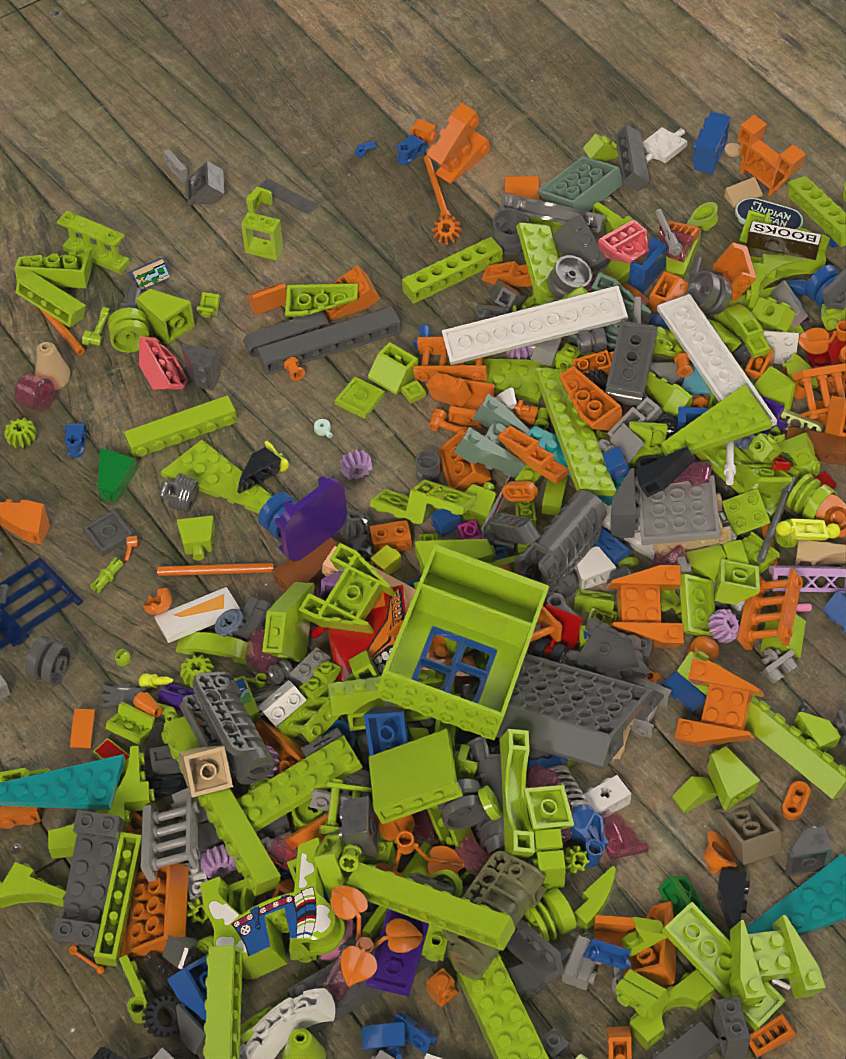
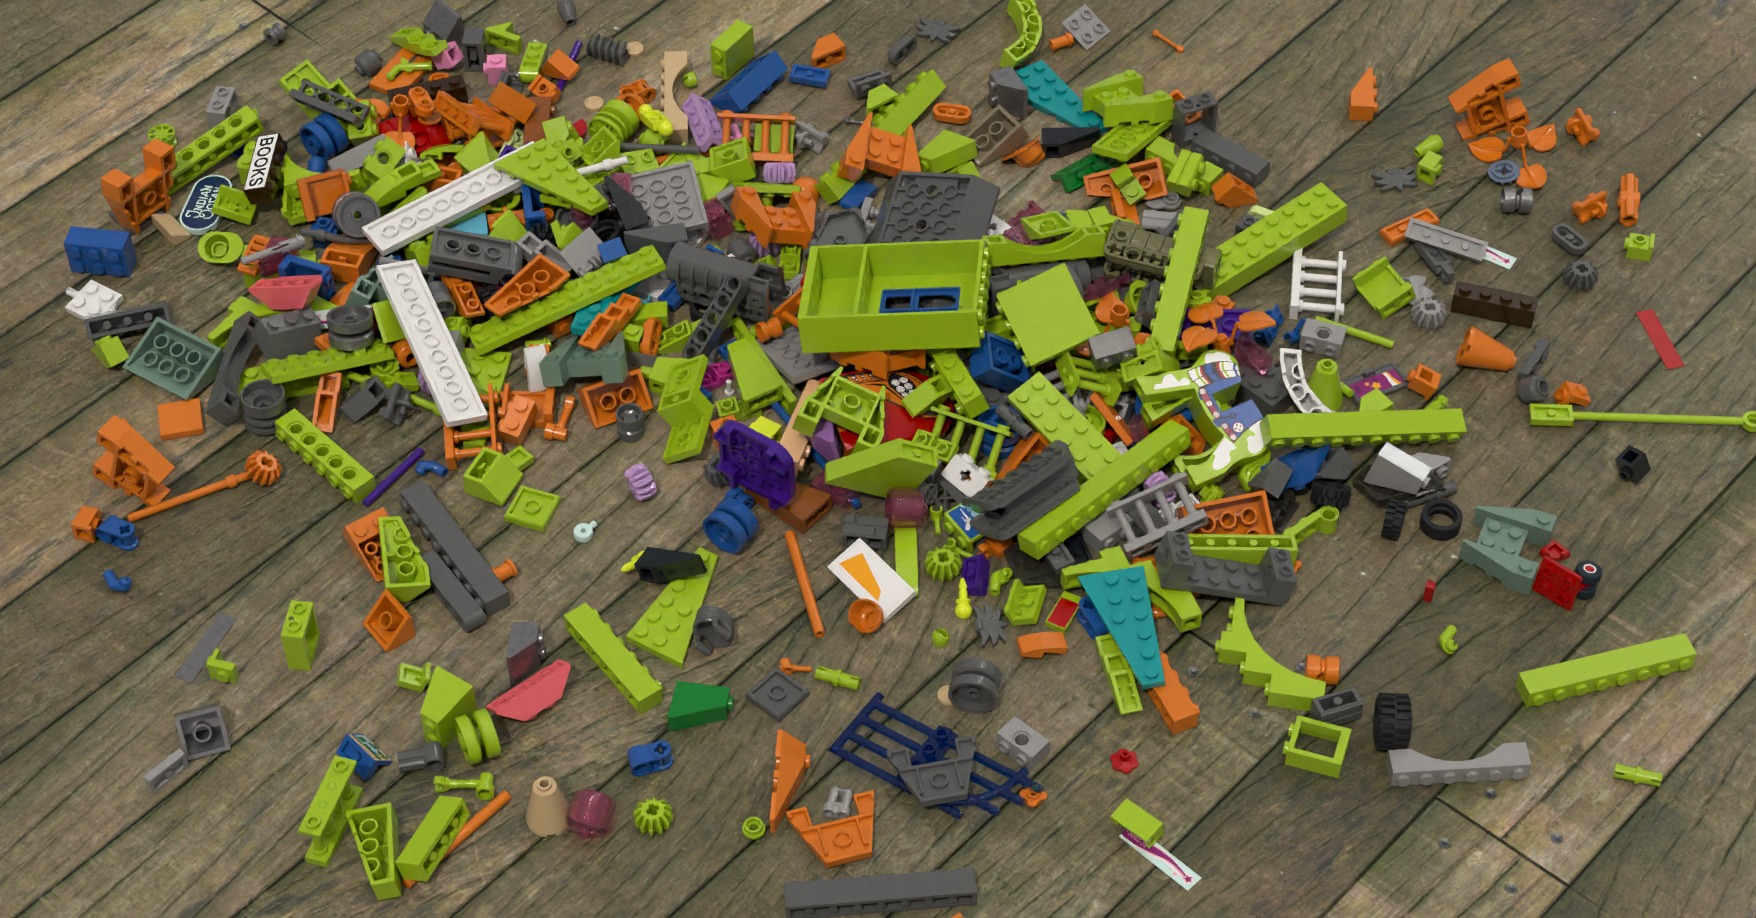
camera: 105 degrees left, 5 degrees down
orange cone [133,692,163,718] -> none
lime torso [177,515,215,561] -> none
tan slope [178,745,233,797] -> none
sand blue gear [215,609,245,637] -> none
blue slope [362,1022,406,1051] -> none
lime piece [478,786,502,821] -> none
blue hinge [583,938,631,971] -> none
orange bush [674,353,693,377] -> none
red tile [771,456,791,470] -> none
none -> dark purple bar [362,447,425,507]

